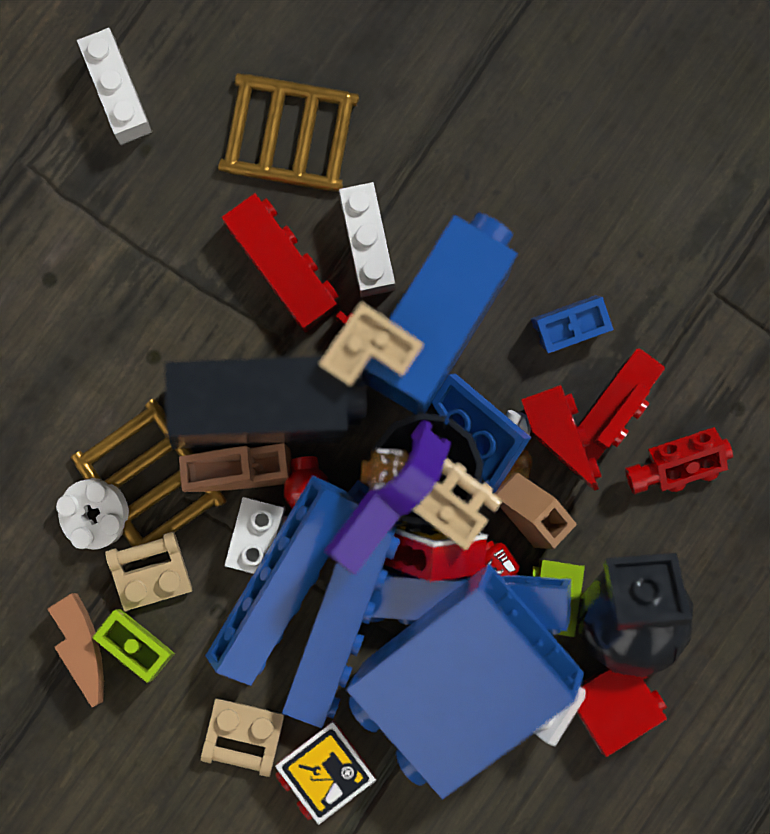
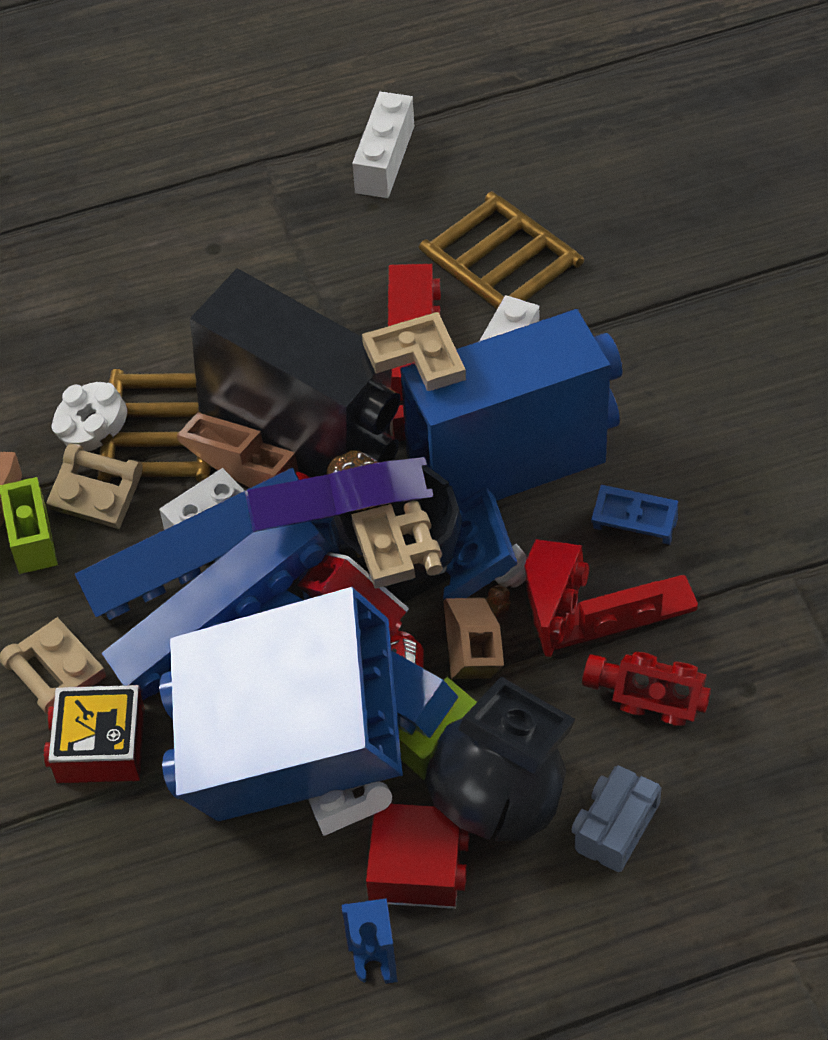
camera: 40 degrees right, 30 degrees down
none -> blue hinge [342,898,398,984]
none -> sand blue brick [572,765,661,872]

